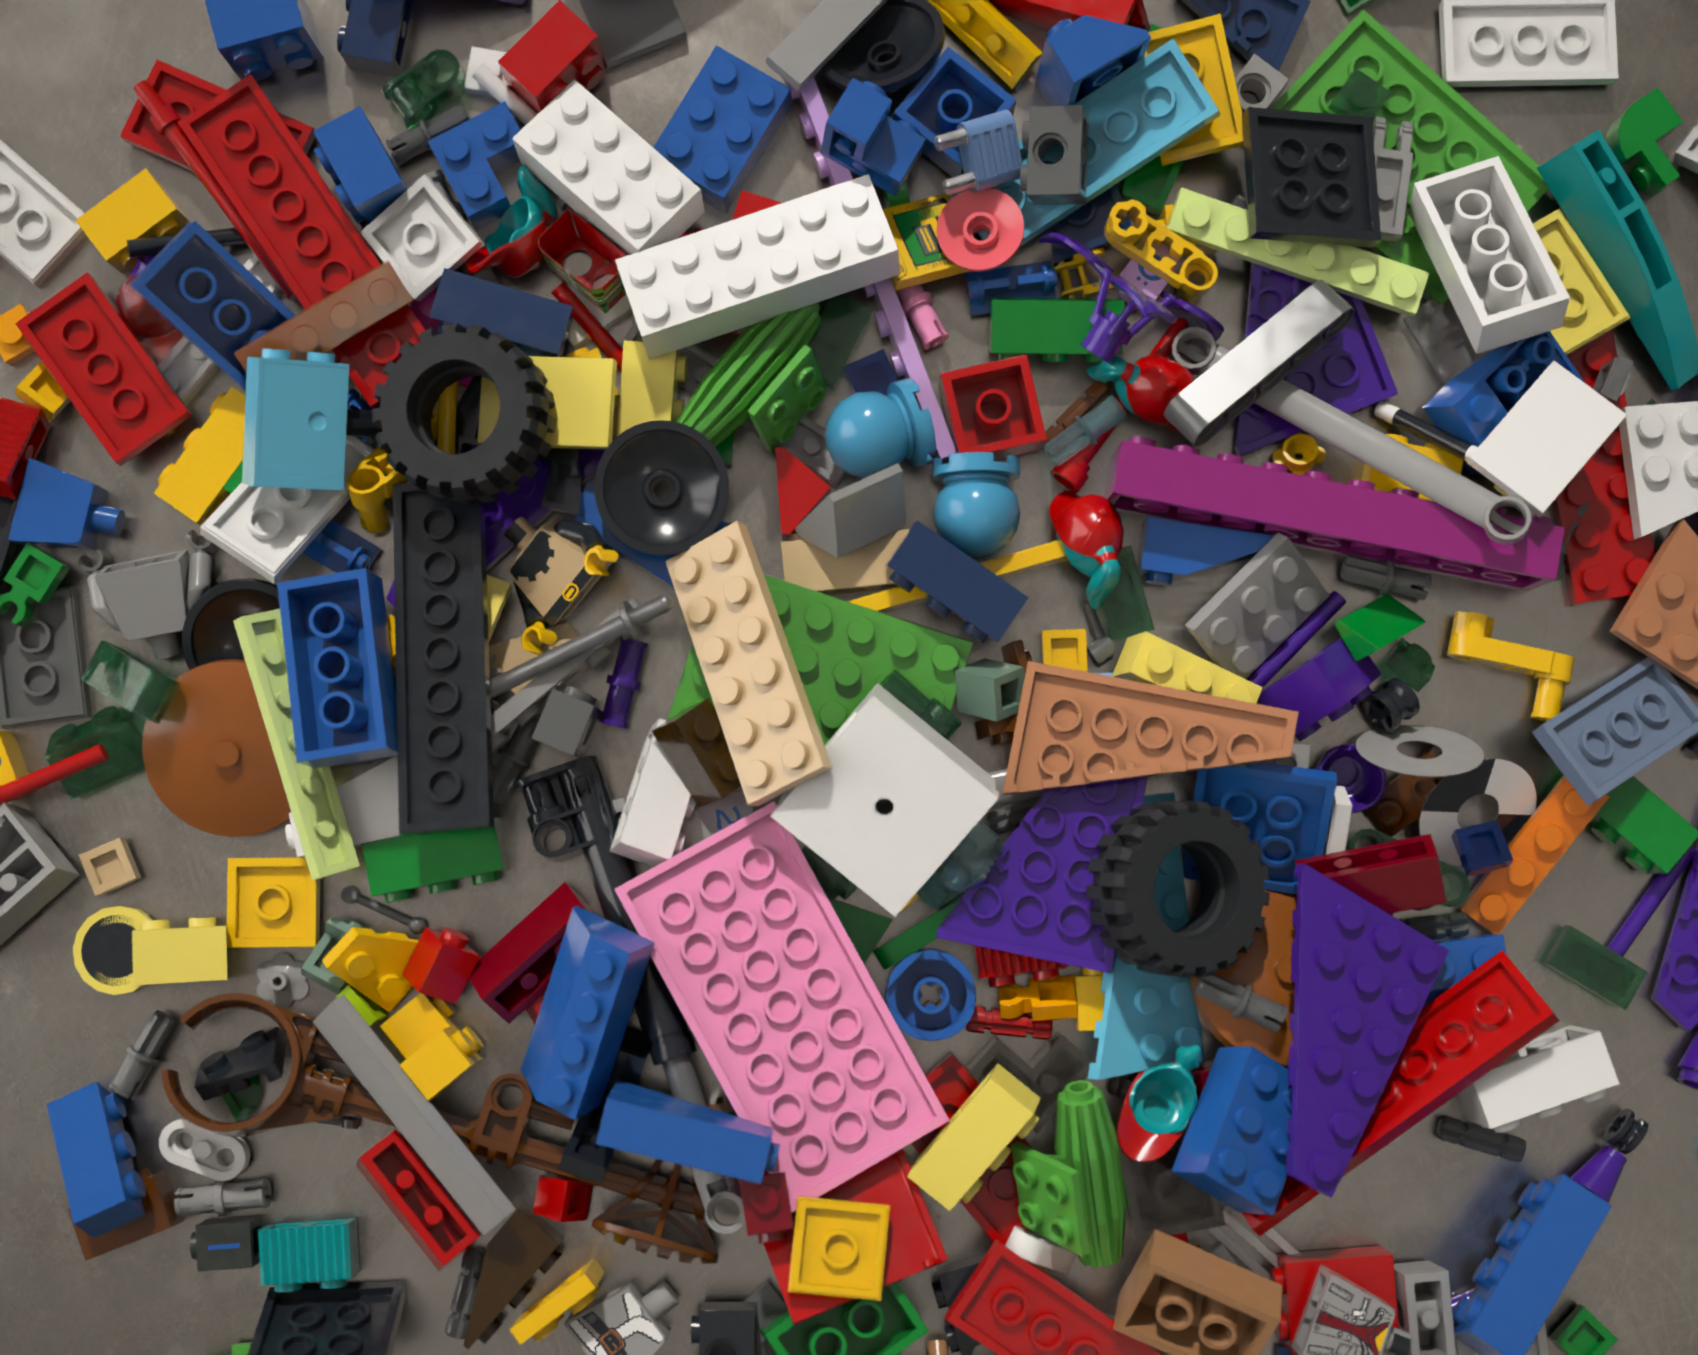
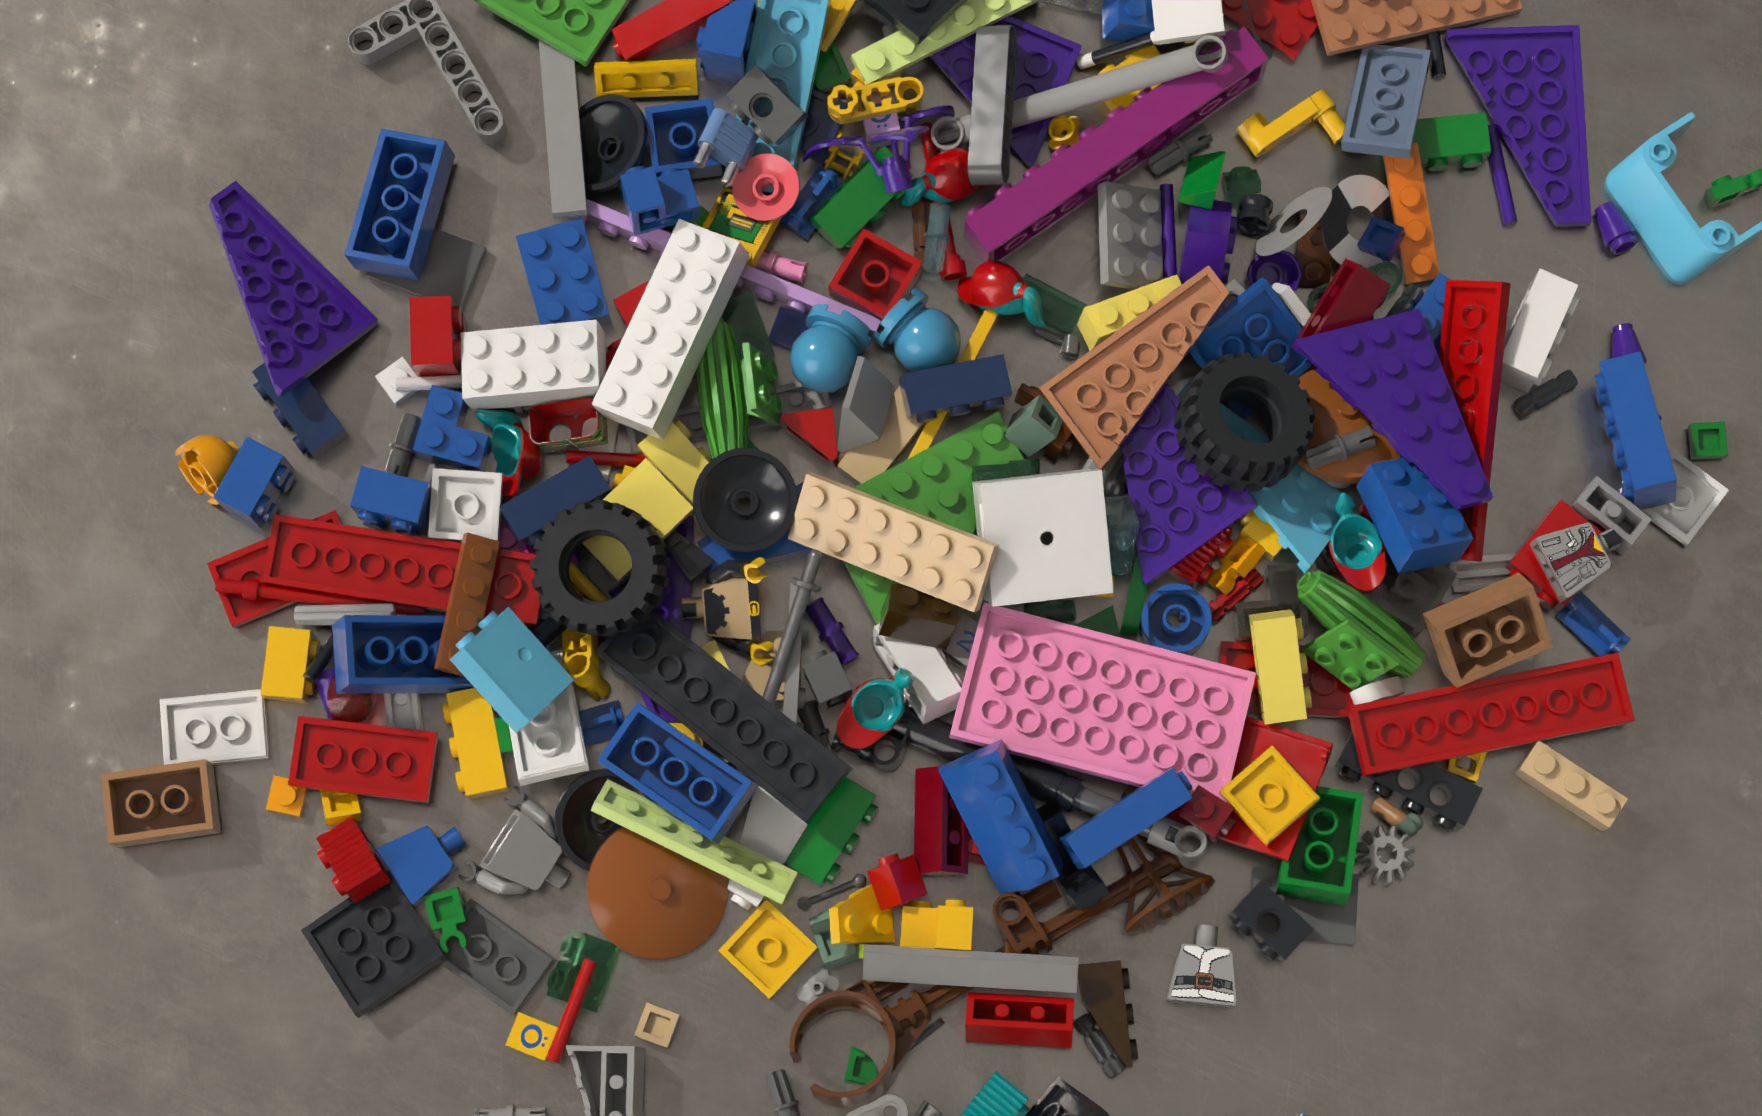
camera: 40 degrees left, 5 degrees down
tile [73,906,153,995] -> none
clear green beam [81,640,181,724] -> none
light yellow brick [132,917,227,985] -> none
black wing [194,1026,287,1101] -> none
clear green piece [381,49,466,130] -> none
yellow plate [510,1258,605,1345] -> none
red piece [533,1174,593,1223] -> none
yellow plate [1041,629,1088,672] -> none
blue slope [1135,517,1274,586] -> none
clear green plate [1544,925,1648,1010] -> none
black bush [1604,1108,1649,1155] -> none
none -> light grey axle [294,603,396,626]
none -> teal hair [836,667,914,749]

